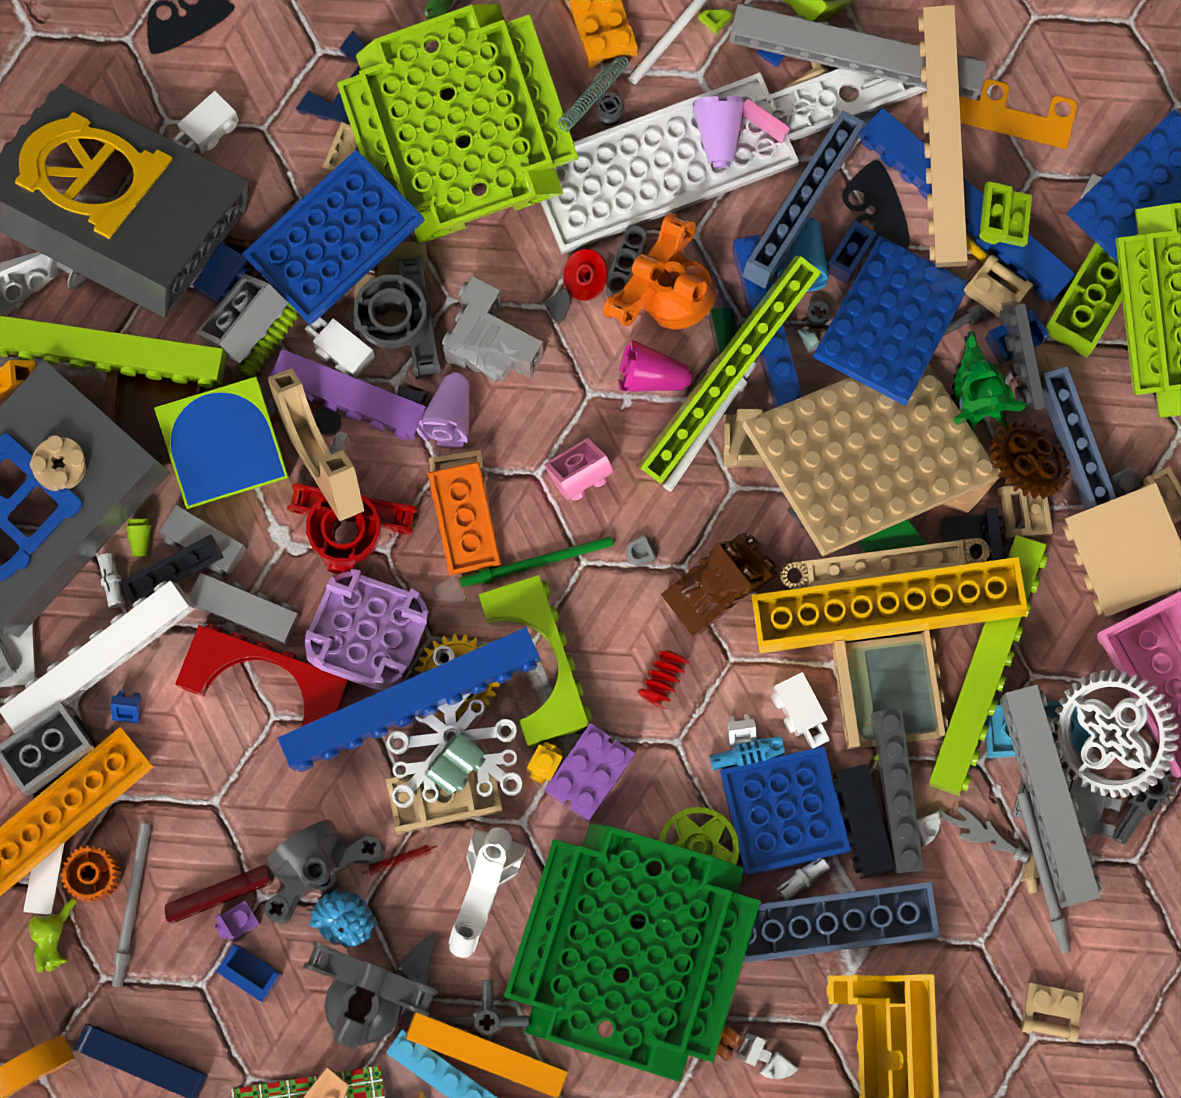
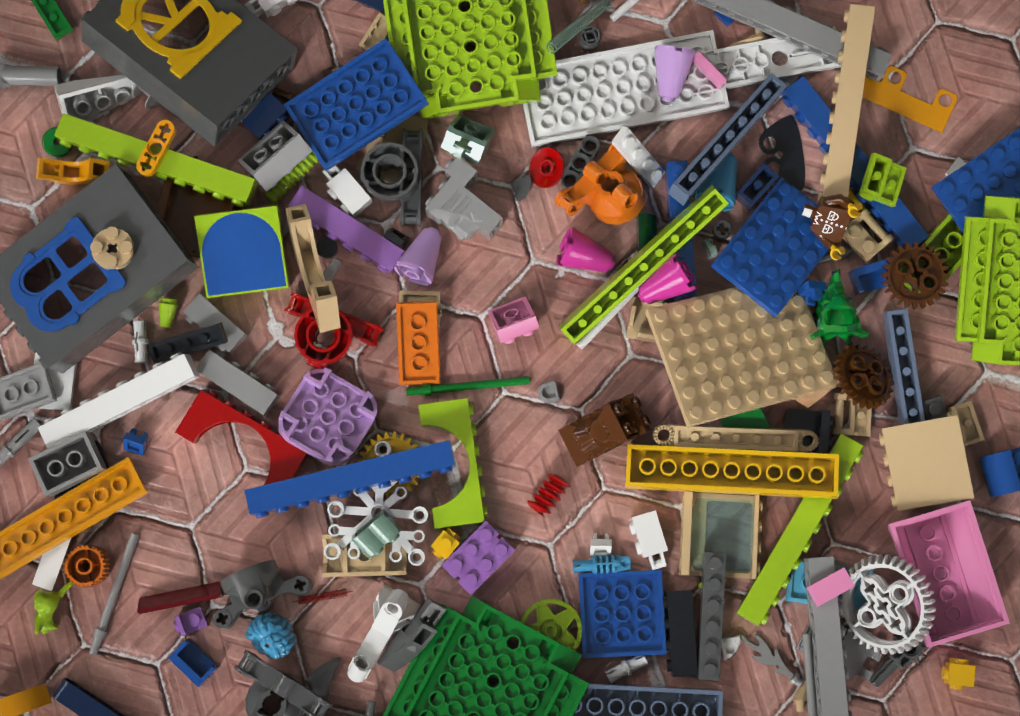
camera: 10 degrees right, 5 degrees up
dark grey plate [1000,301,1045,410] -> none
none -> light orange beam [136,120,176,177]
none -> dark grey slope [377,598,446,672]
none -> sand green hinge [441,114,496,164]
none -> white plate [611,126,665,188]
none -> dark pink cone [637,253,698,305]
none -> blue tile [798,280,827,306]
none -> reddish brown torso [801,194,863,261]
none -> bright pink tile [806,567,855,607]
none -> reddish brown gear [880,242,950,310]

